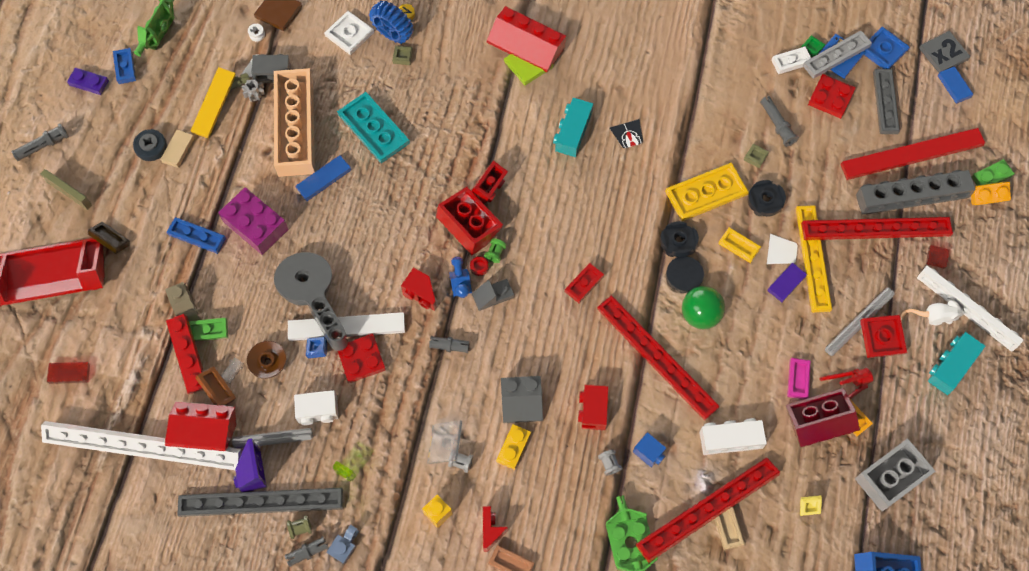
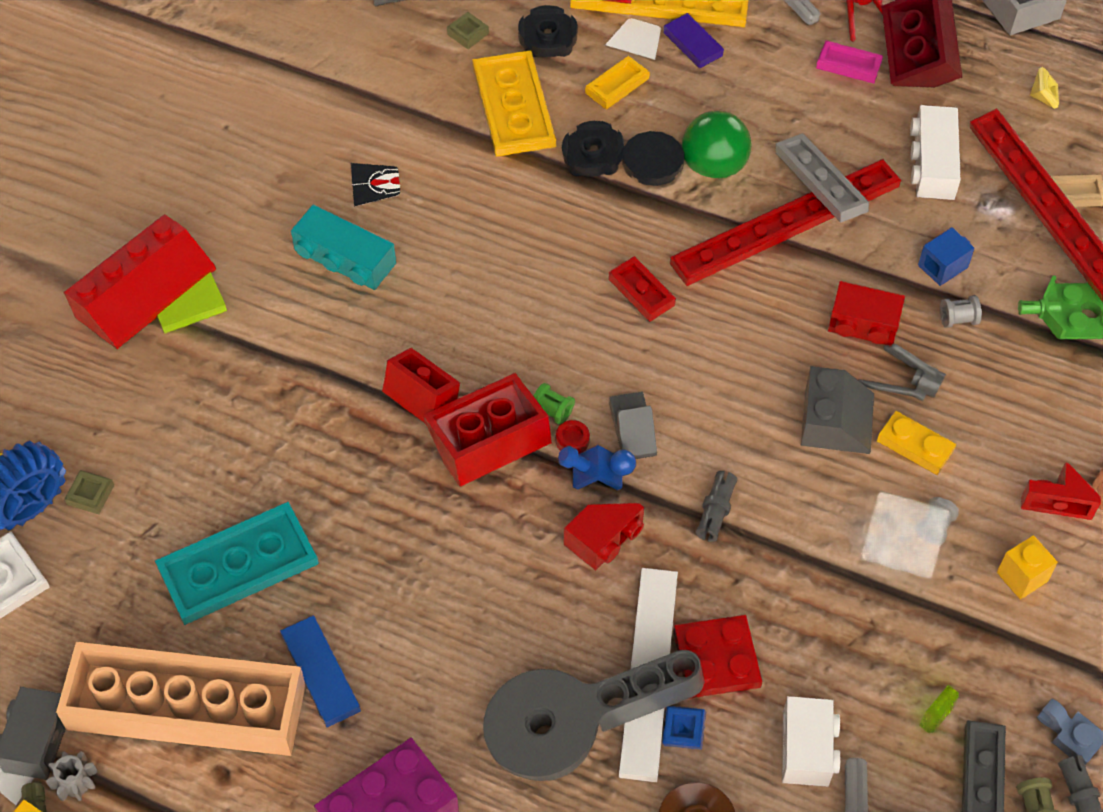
camera: 80 degrees left, 10 degrees down
none -> light grey plate [776,133,869,223]
none -> dark grey plant [858,343,946,401]

